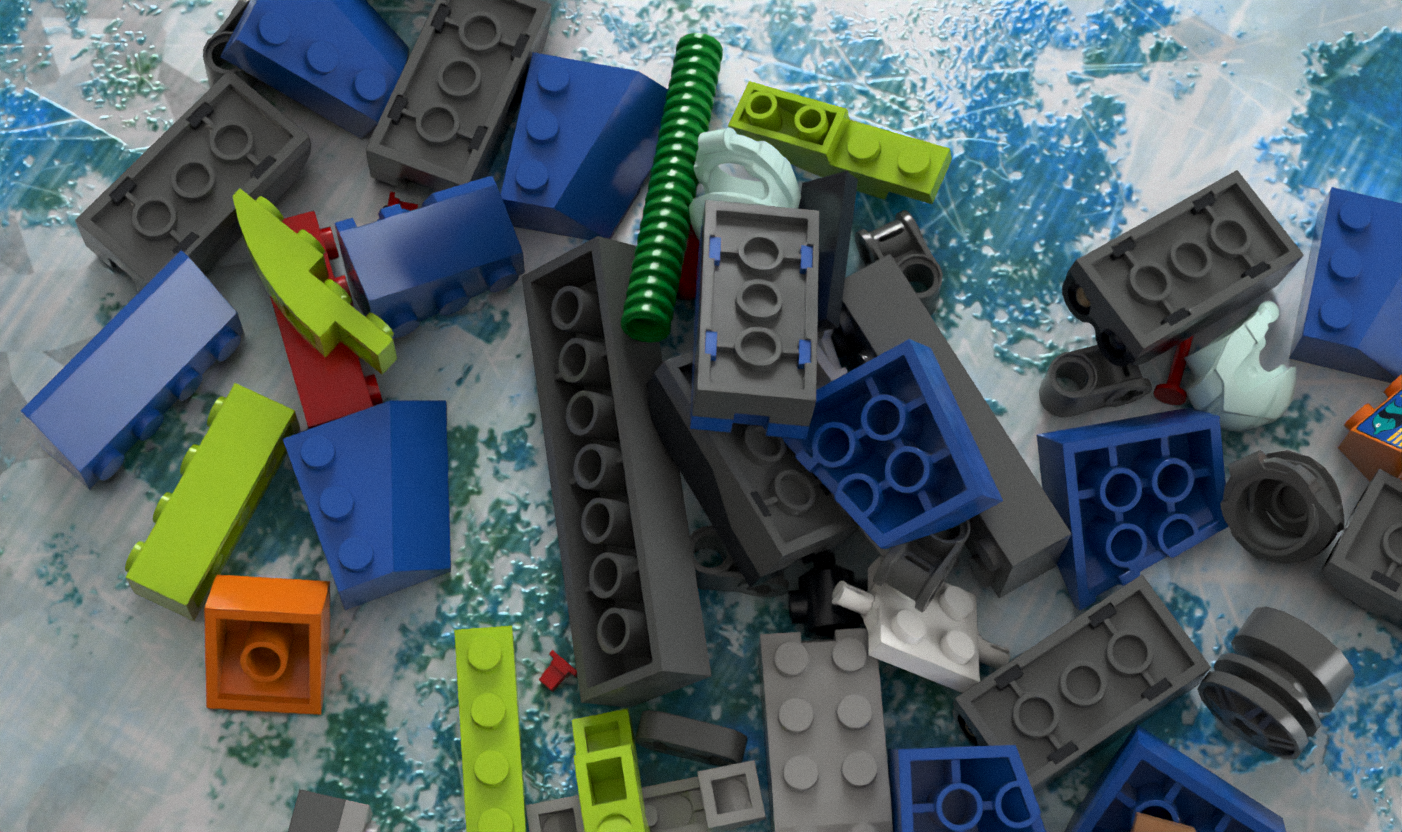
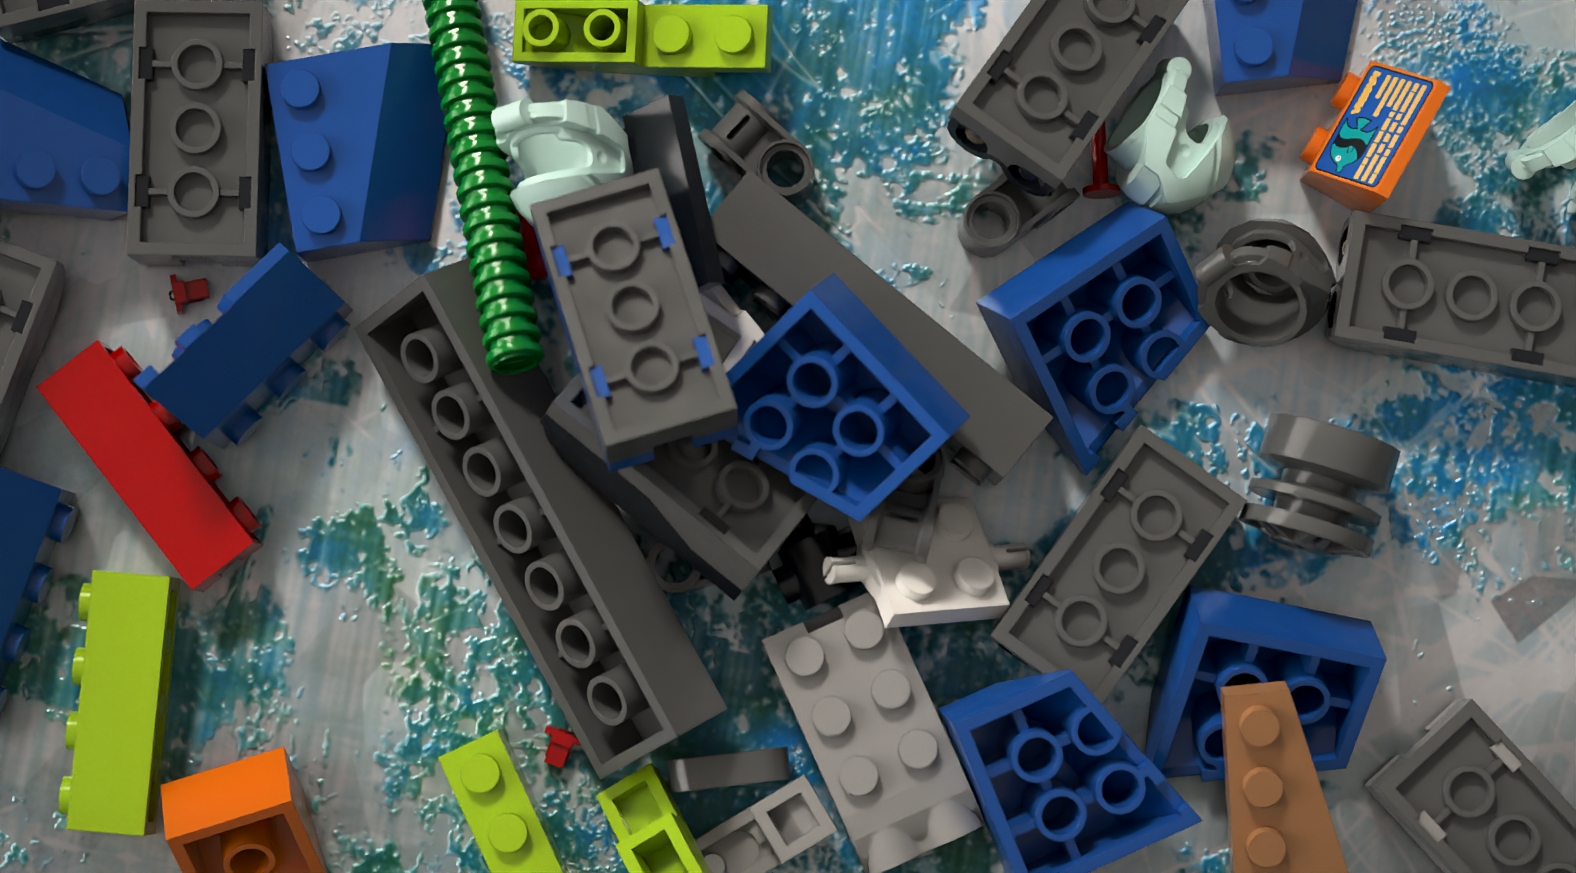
camera: 20 degrees left, 15 degrees up
lime slope [232,188,397,375] -> none
blue wedge [283,400,451,610] -> none

